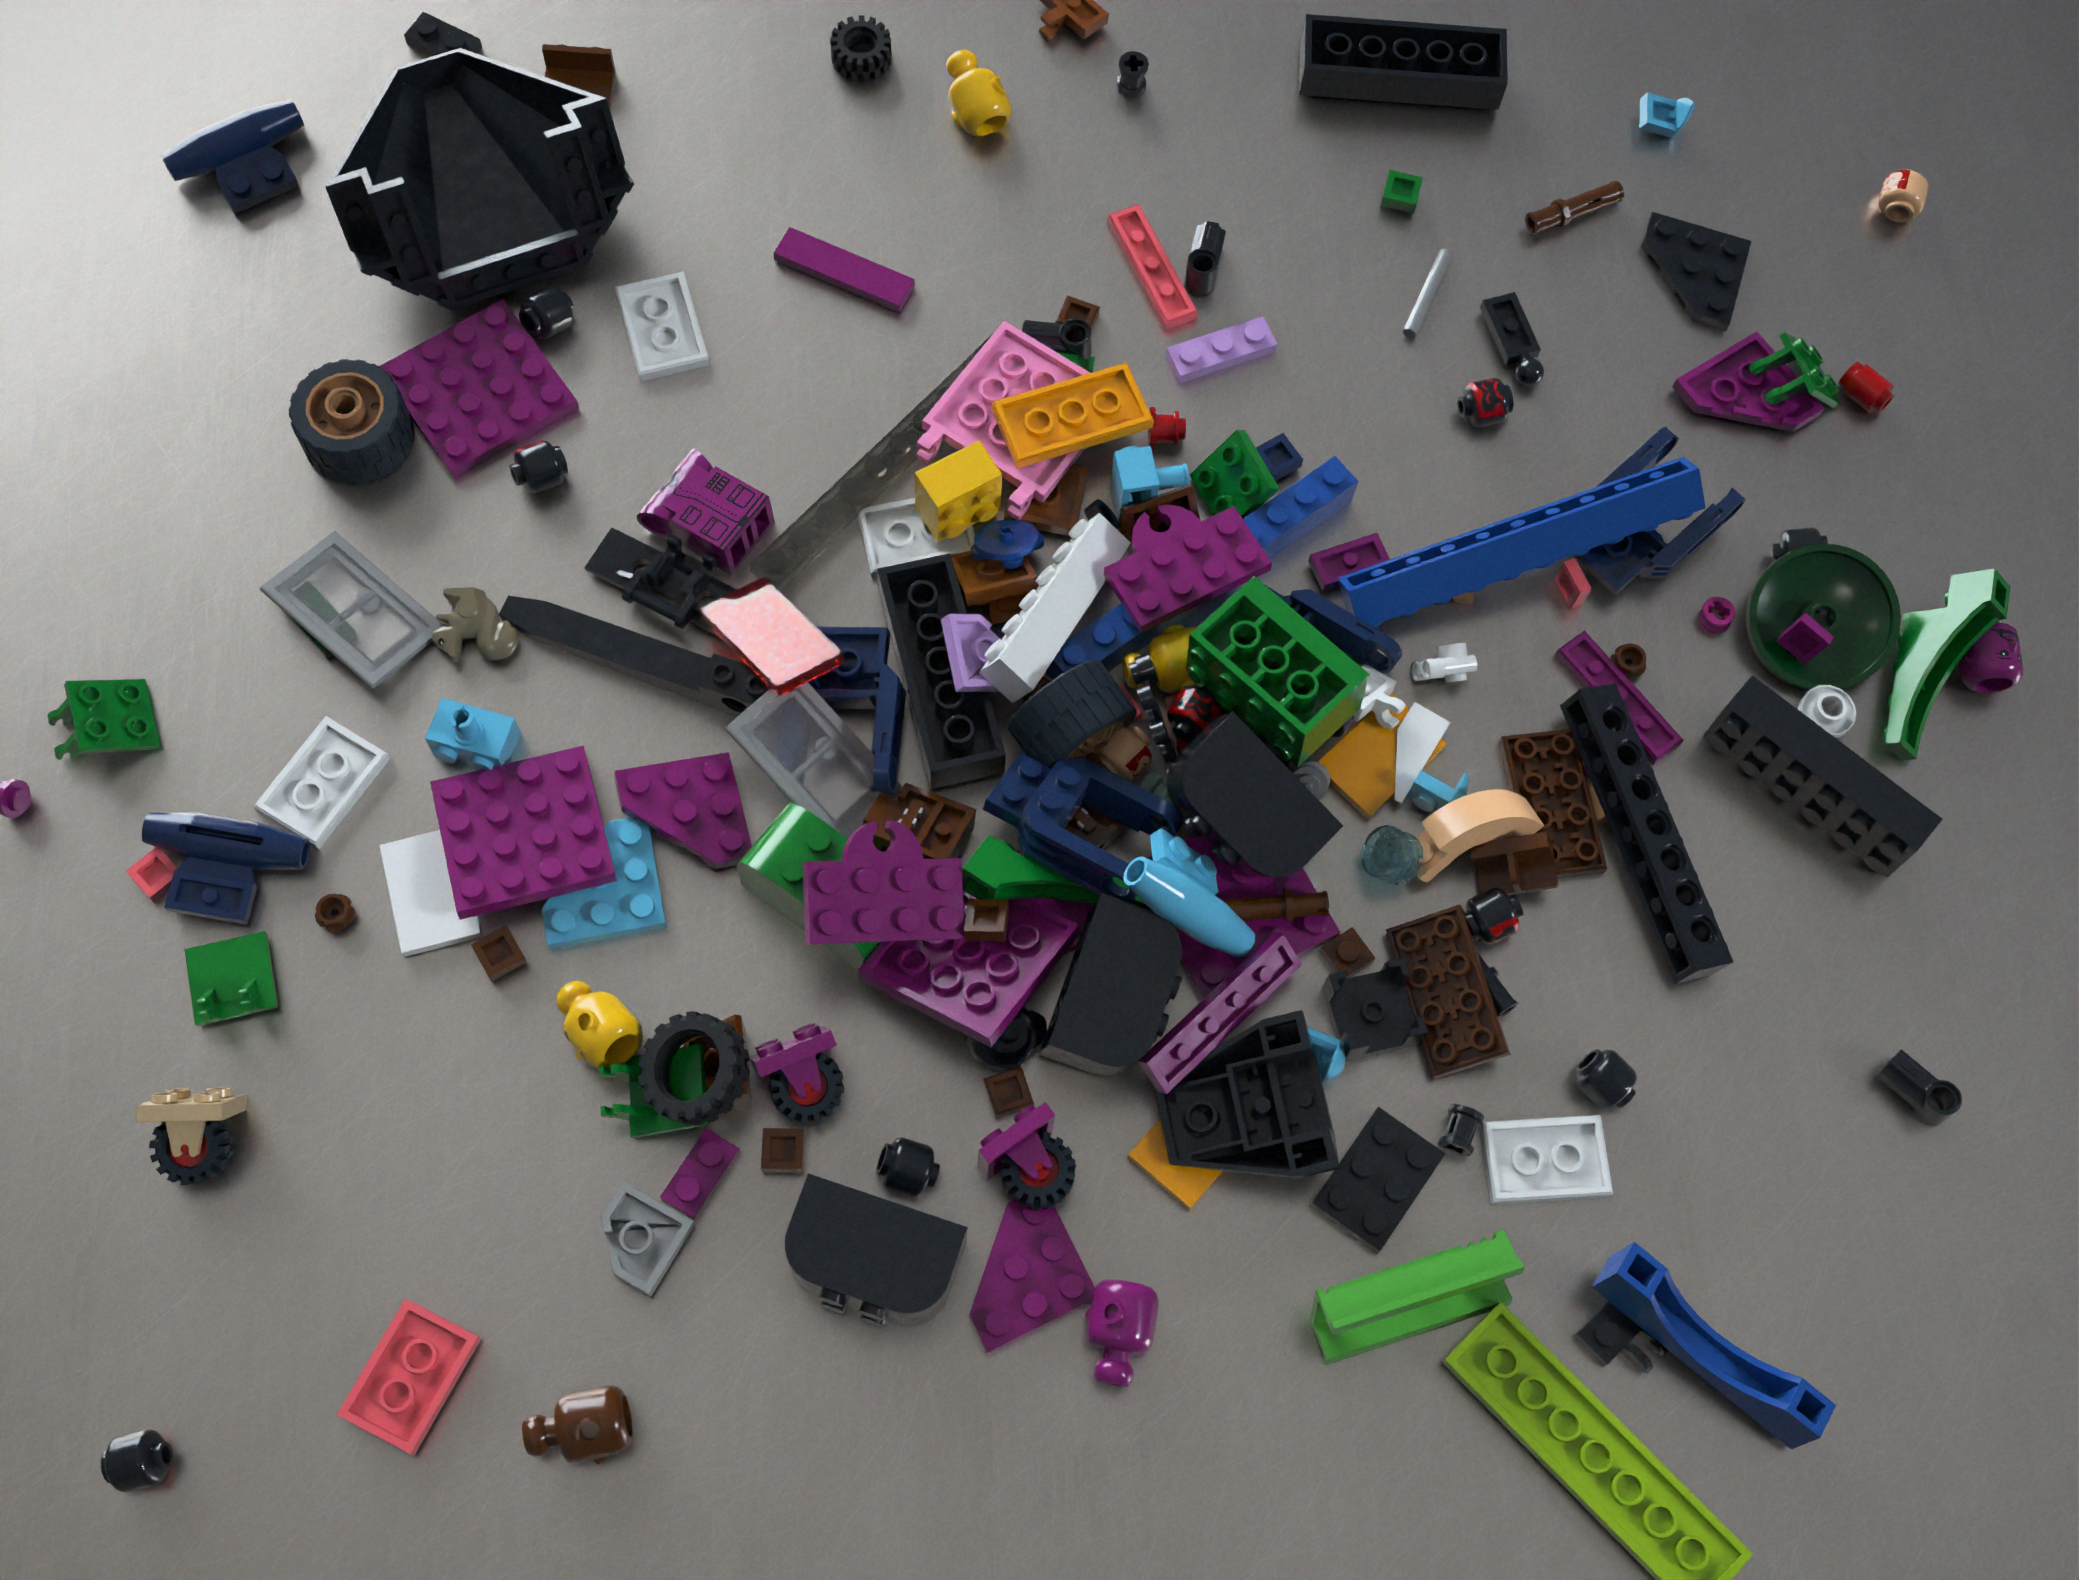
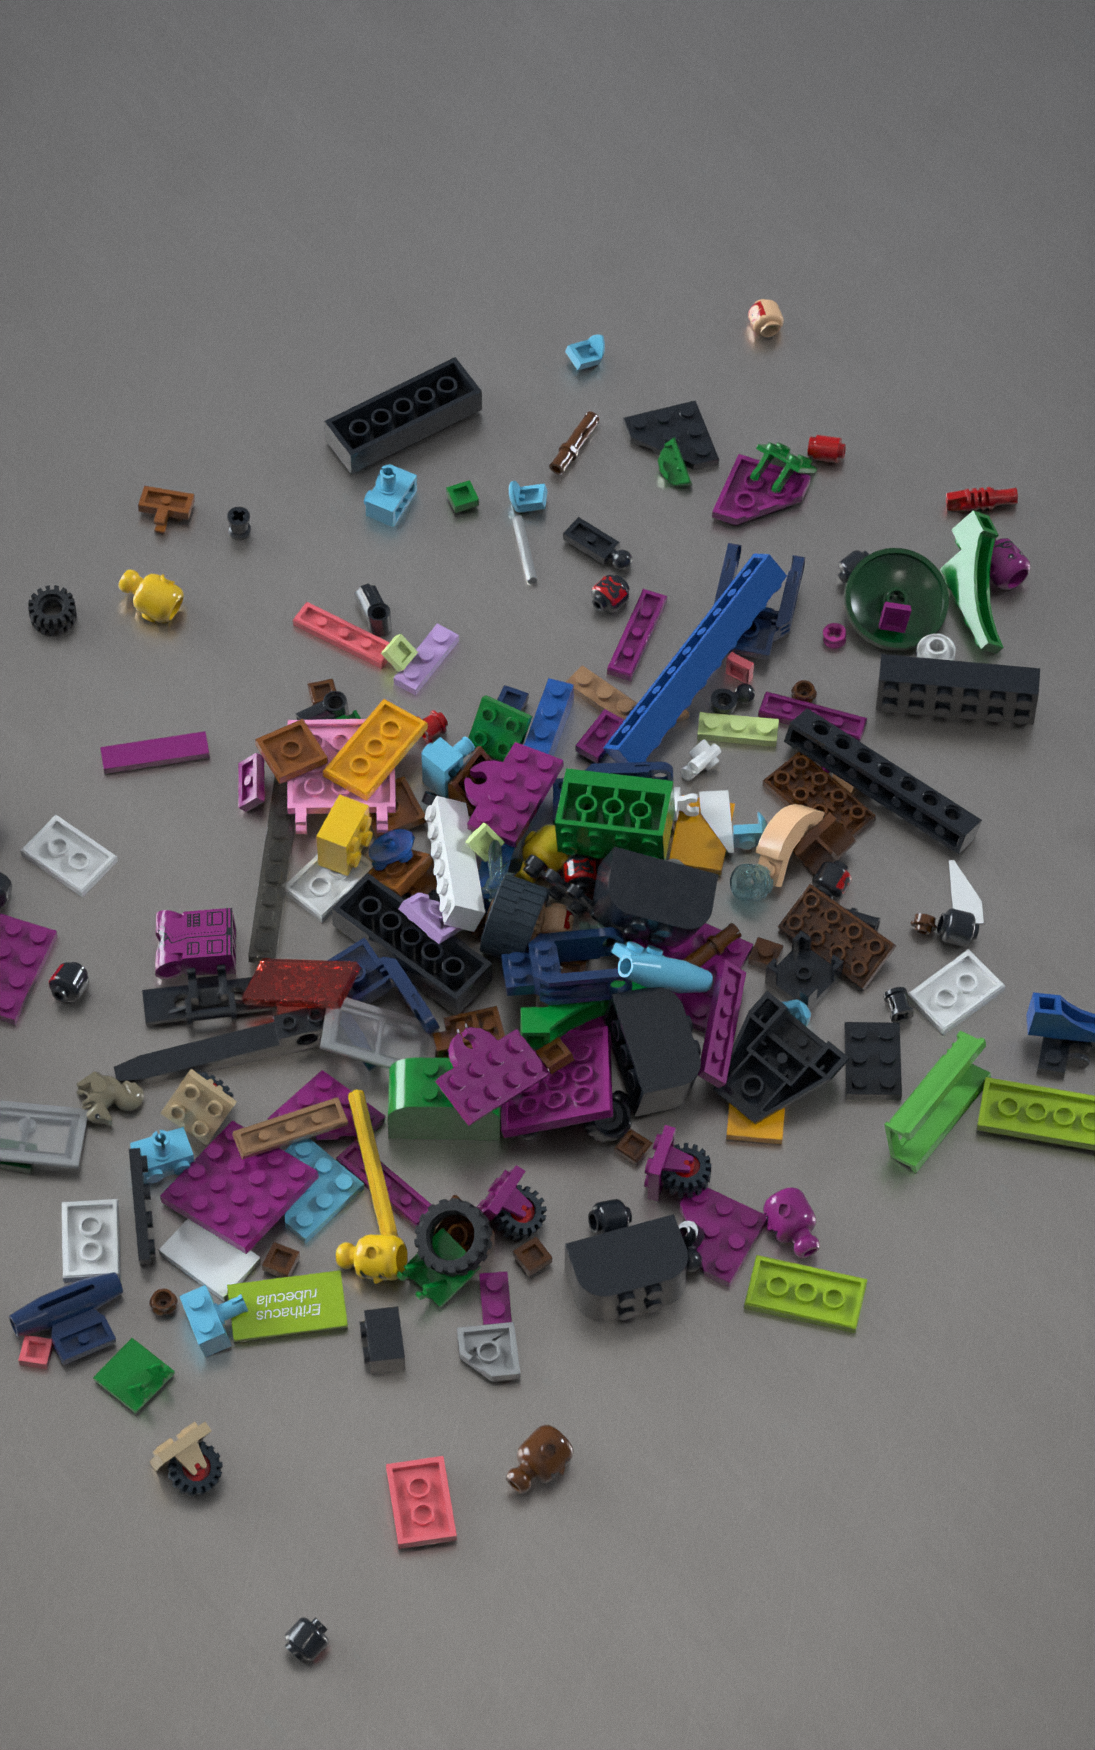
camera: 30 degrees left, 10 degrees down
none -> black plate [129,1148,156,1265]
none -> tan plate [161,1069,237,1145]
none -> medium azure brick [179,1285,248,1357]
none -> lime tile [227,1270,348,1343]
none -> medium nougat tile [232,1097,348,1160]
none -> magenta plate [238,753,265,812]
none -> dark orange plate [255,719,328,784]
none -> magenta tile [336,1140,432,1229]
none -> yellow axle [348,1090,398,1236]
none -> black brick [359,1306,406,1374]
none -> medium azure brick [364,464,417,527]
none -> yellowish green tile [381,634,418,672]
none -> yellowish green tile [465,823,505,862]
none -> clear light blue piece [481,840,522,902]
none -> medium azure plate [509,481,548,513]
none -> medium nougat plate [566,665,637,720]
none -> magenta tile [607,589,668,682]
none -> green tile [658,438,693,487]
none -> black plate [679,1221,704,1272]
none -> yellowish green plate [697,712,779,747]
none -> black plate [709,683,755,715]
none -> lime tile [744,1255,868,1333]
none -> reddish brown plate [910,913,937,935]
none -> red hinge [945,487,1018,512]
none -> white sticker [949,860,984,924]

